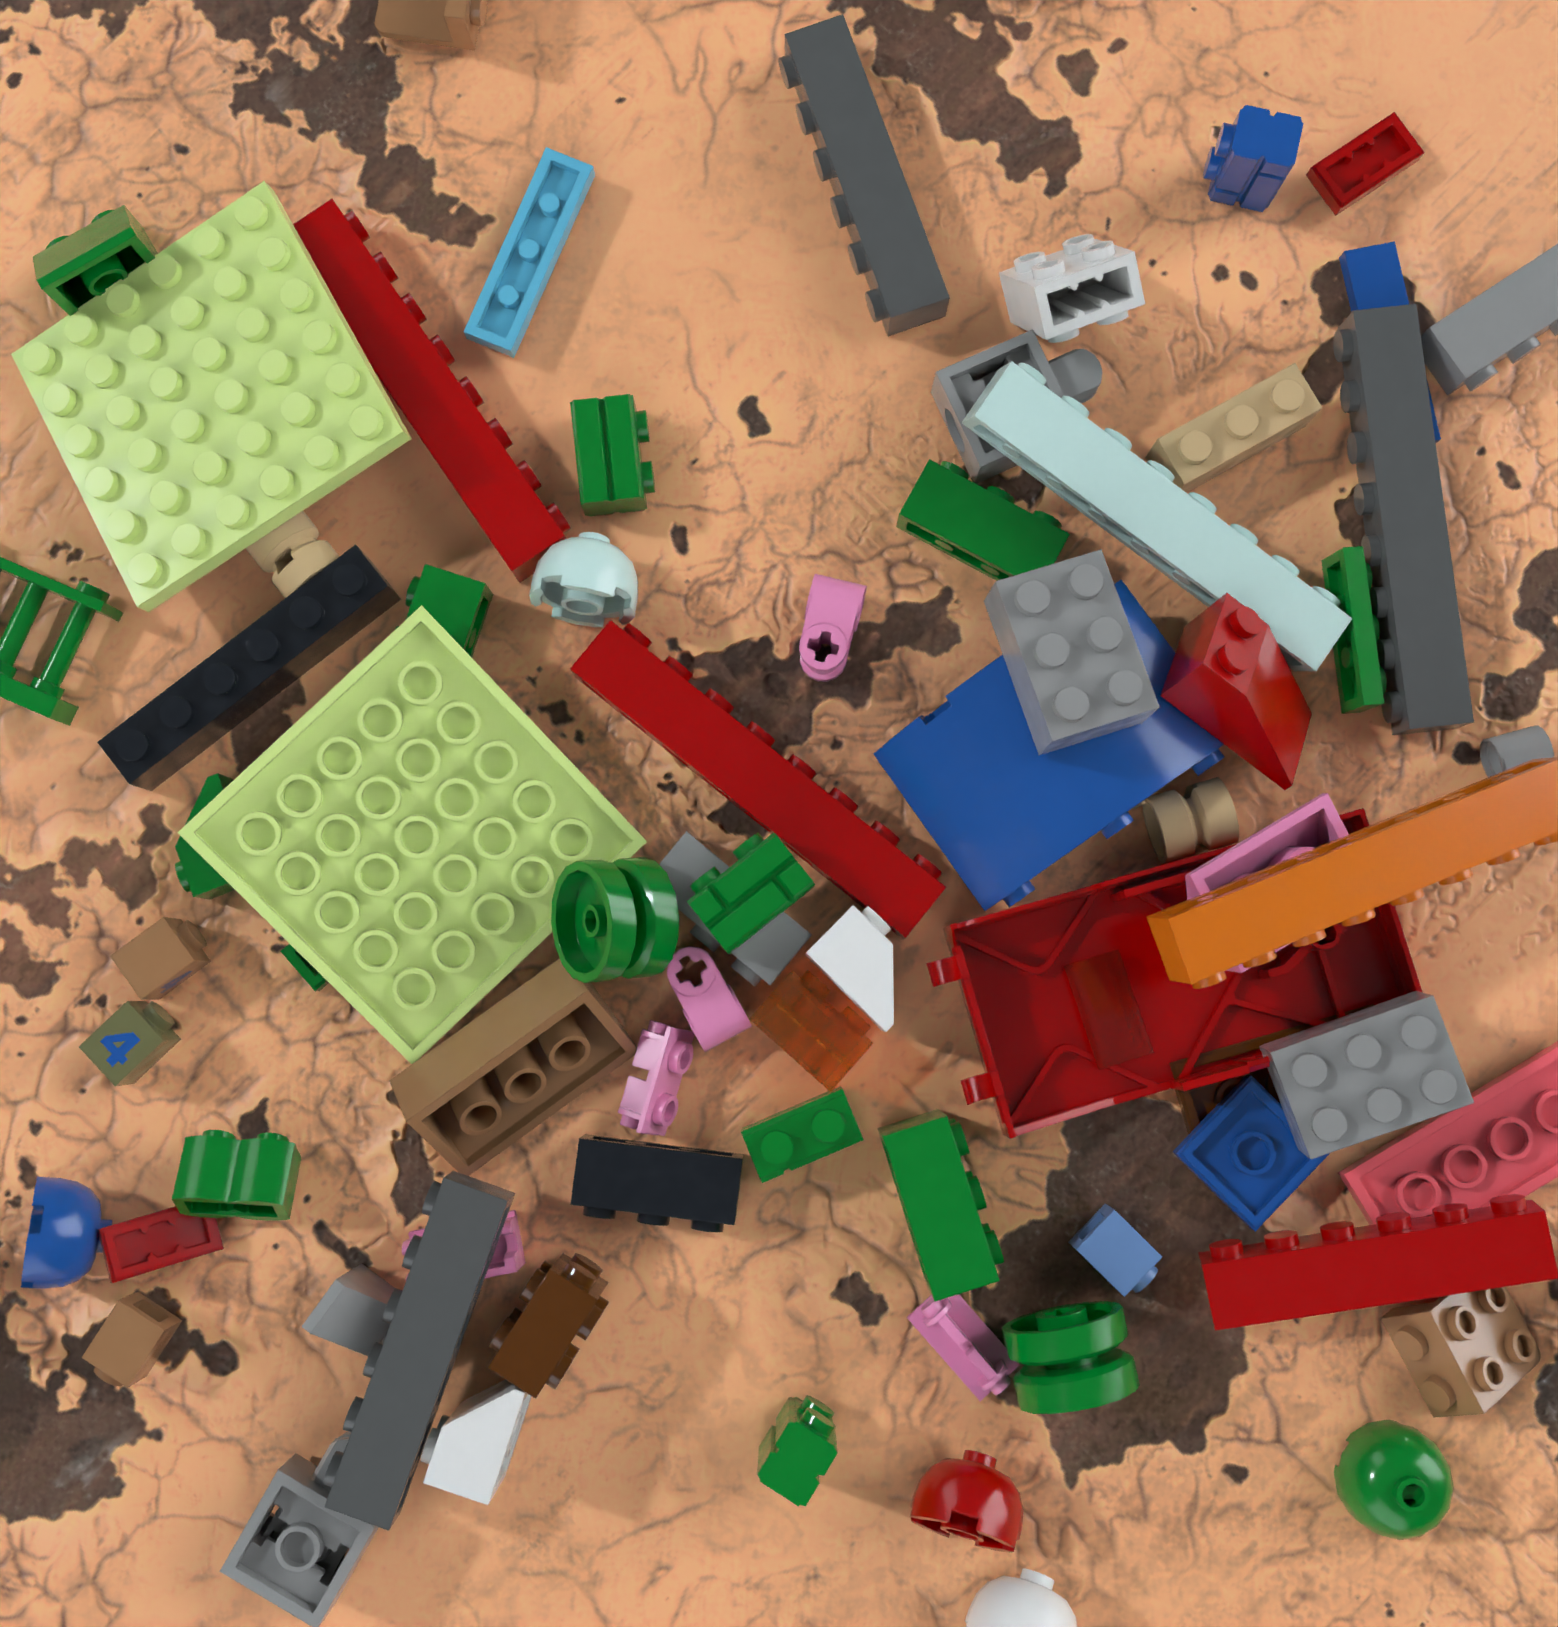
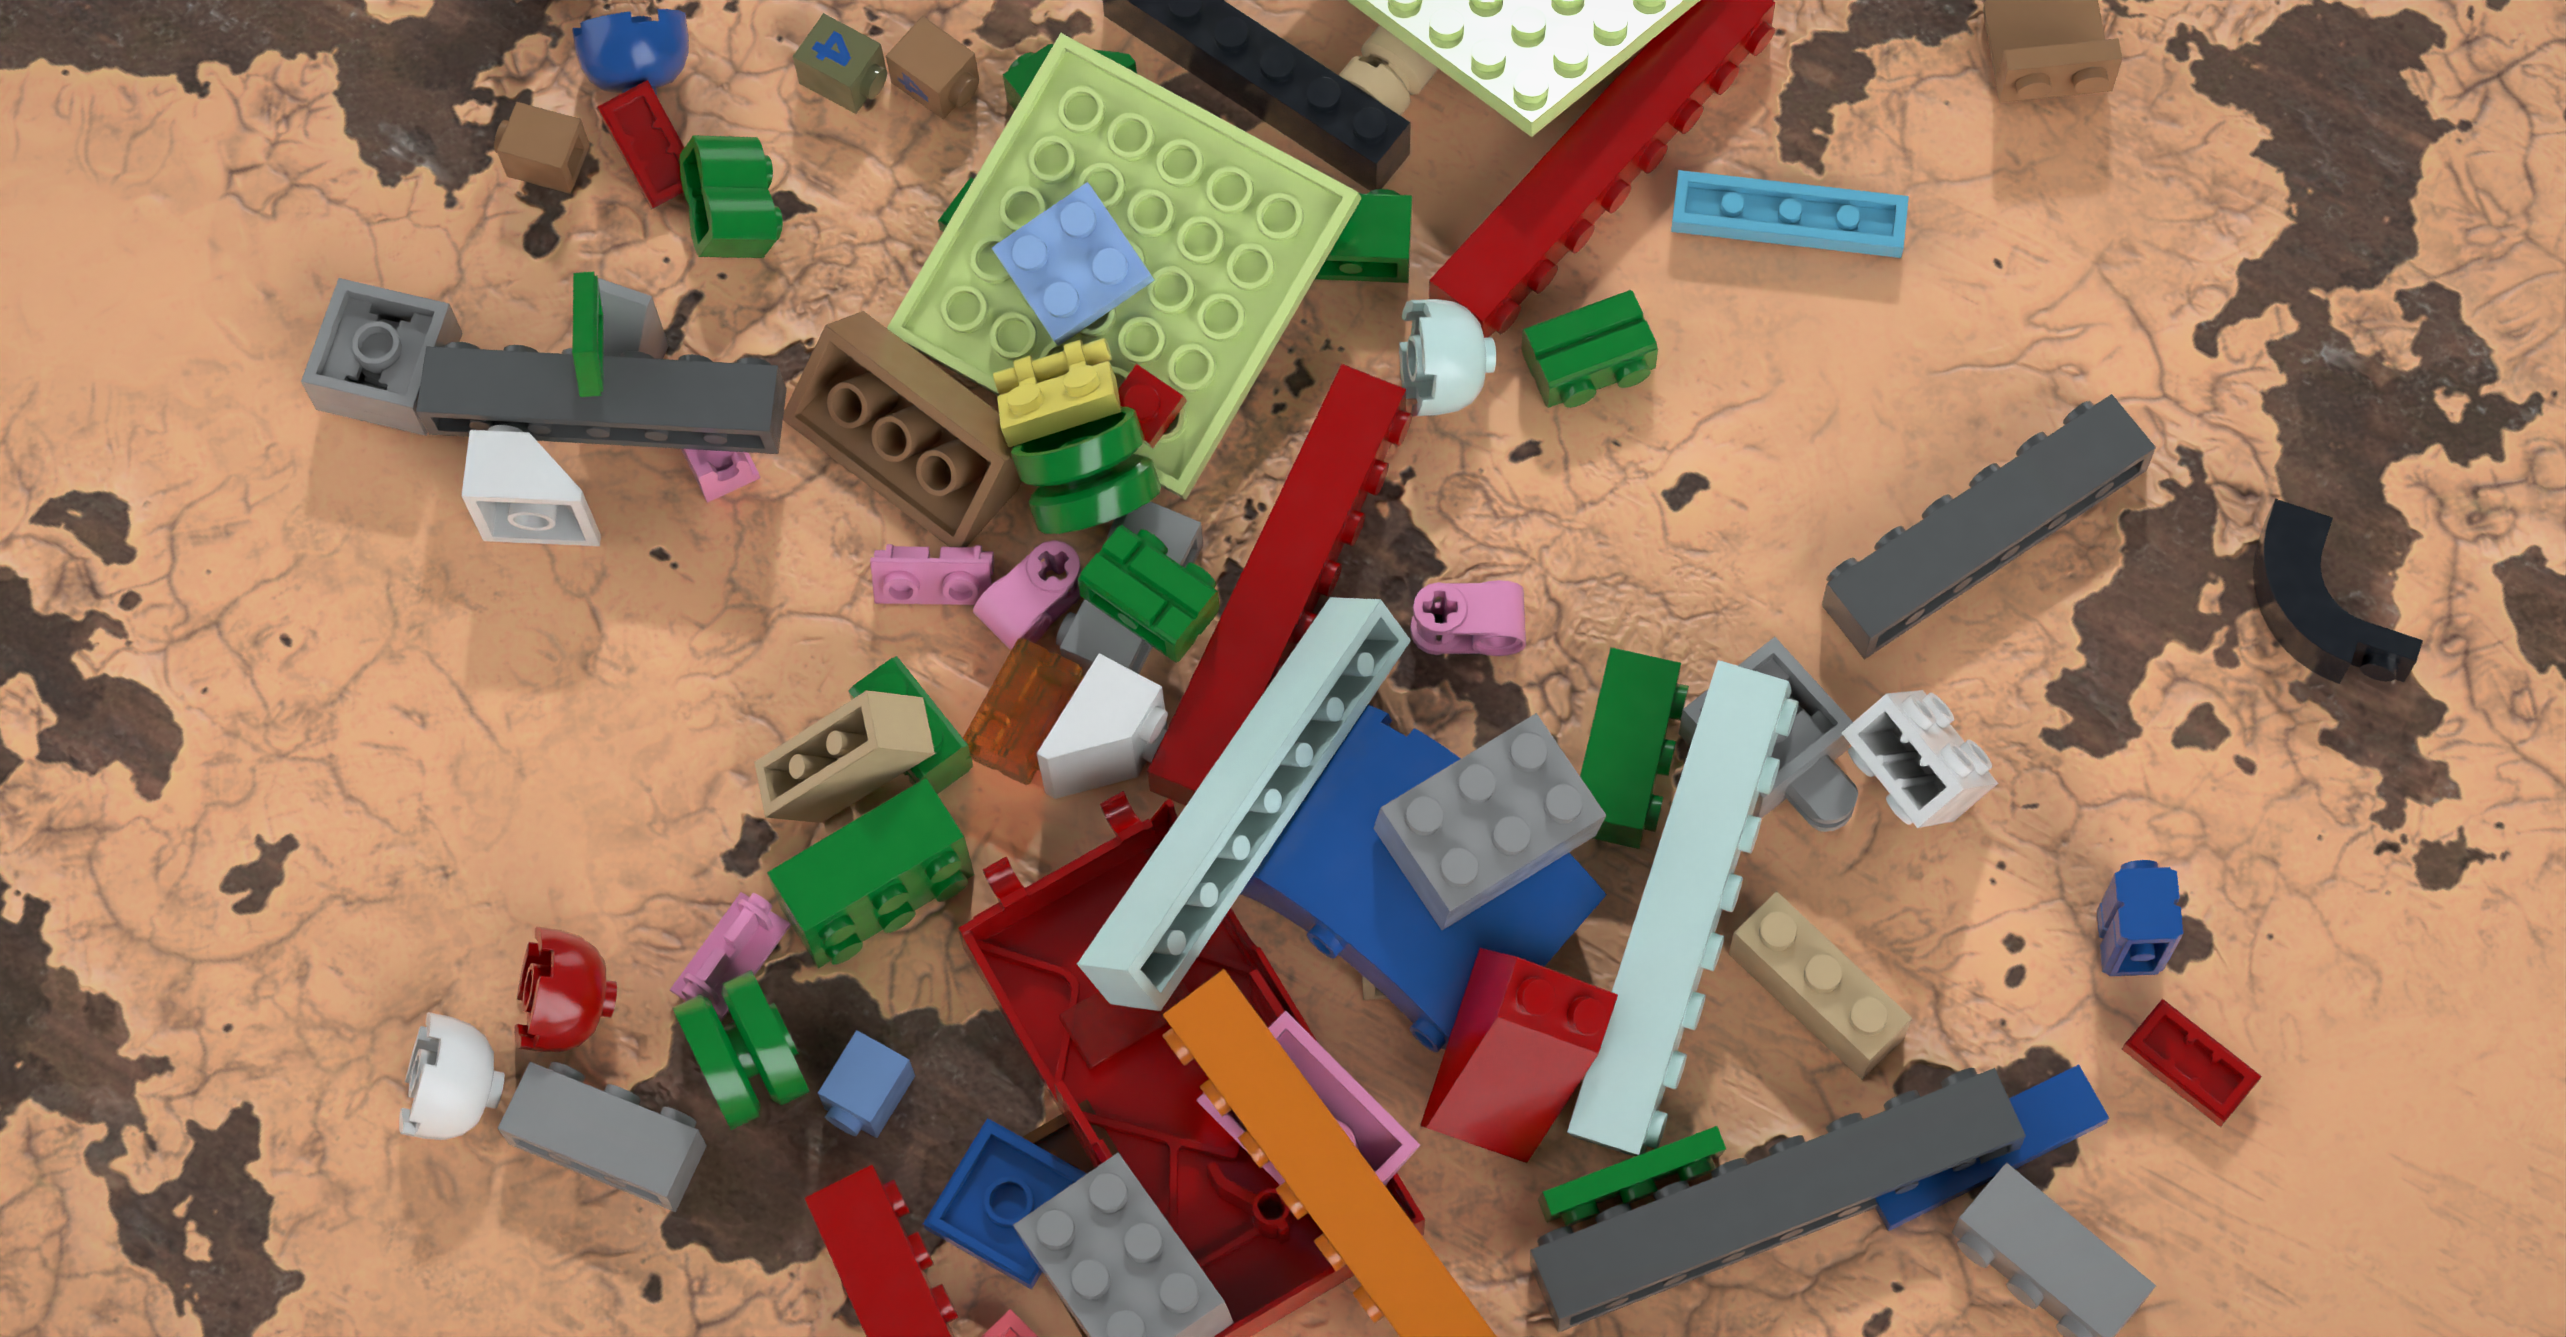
camera: 75 degrees right, 15 degrees down
reddish brown brick [488,1253,609,1399] -> none
black brick [570,1134,744,1232] -> none
green brick [757,1395,838,1507] -> none
tan wheel [1142,777,1239,864] -> none
none -> light grey brick [498,1062,707,1212]
none -> green tile [572,271,604,397]
none -> tan brick [754,690,935,823]
none -> light blue plate [991,182,1155,346]
none -> light yellow plate [993,338,1121,447]
none -> light aqua brick [1077,597,1411,1011]
none -> red plate [1118,364,1187,448]

